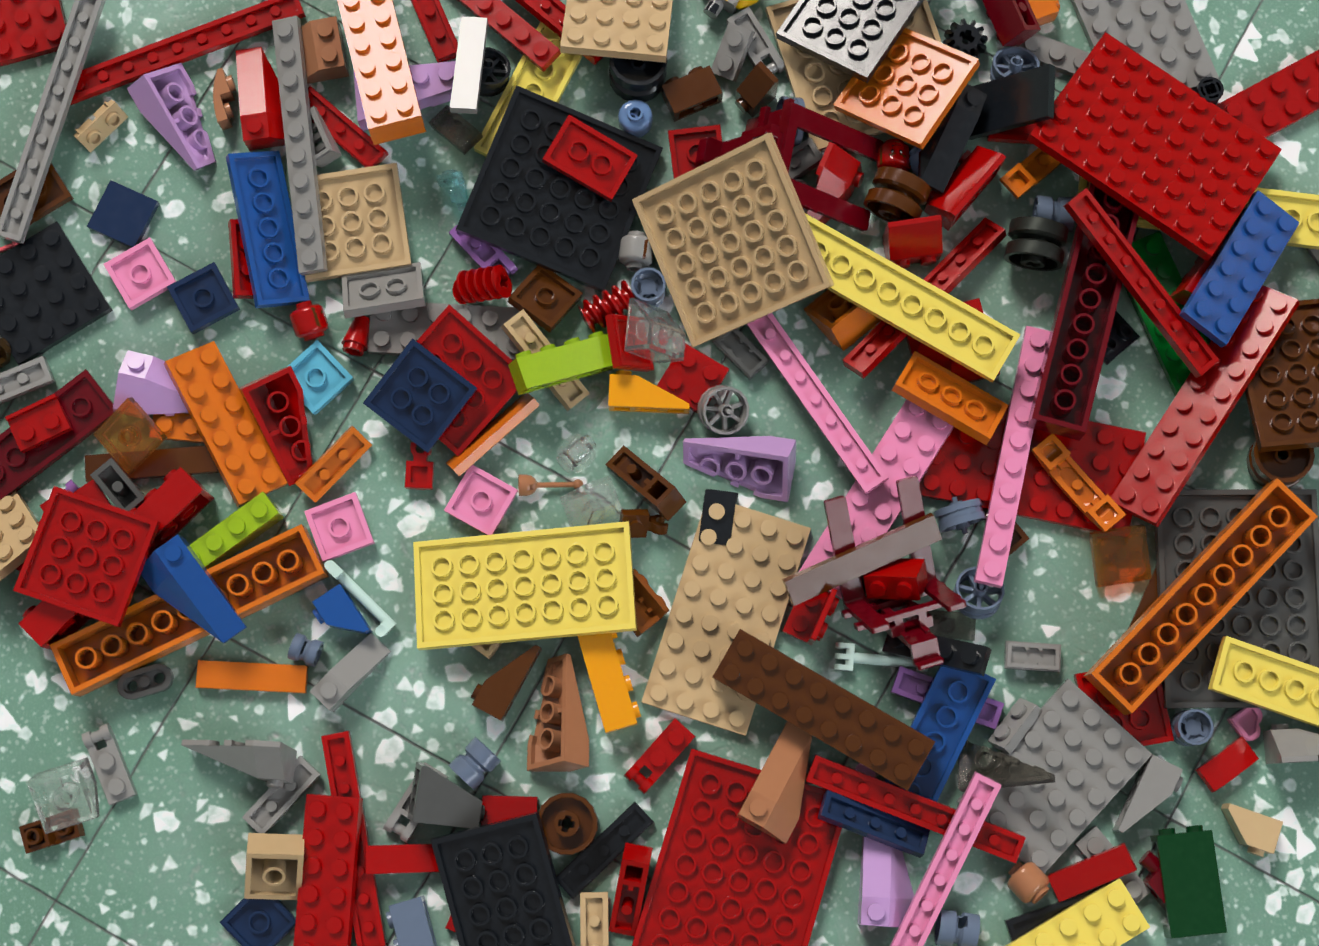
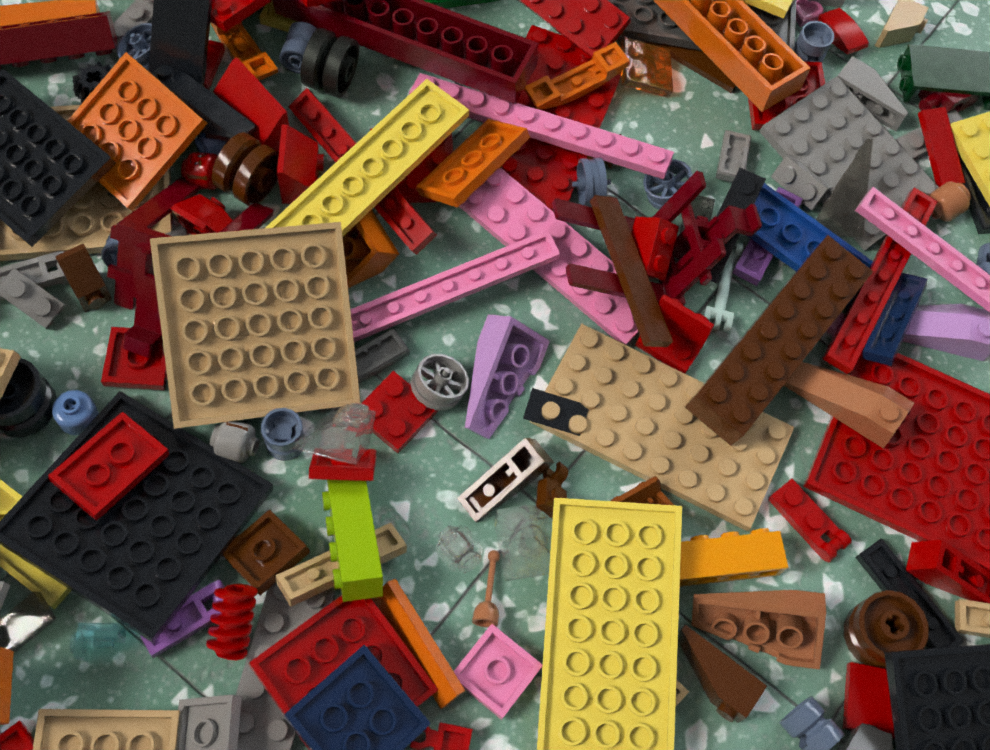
camera: 90 degrees left, 15 degrees down
red piece [577,280,638,333] -> none
light orange slope [608,370,689,414] -> none
reddish brown brick [662,65,723,122] -> none

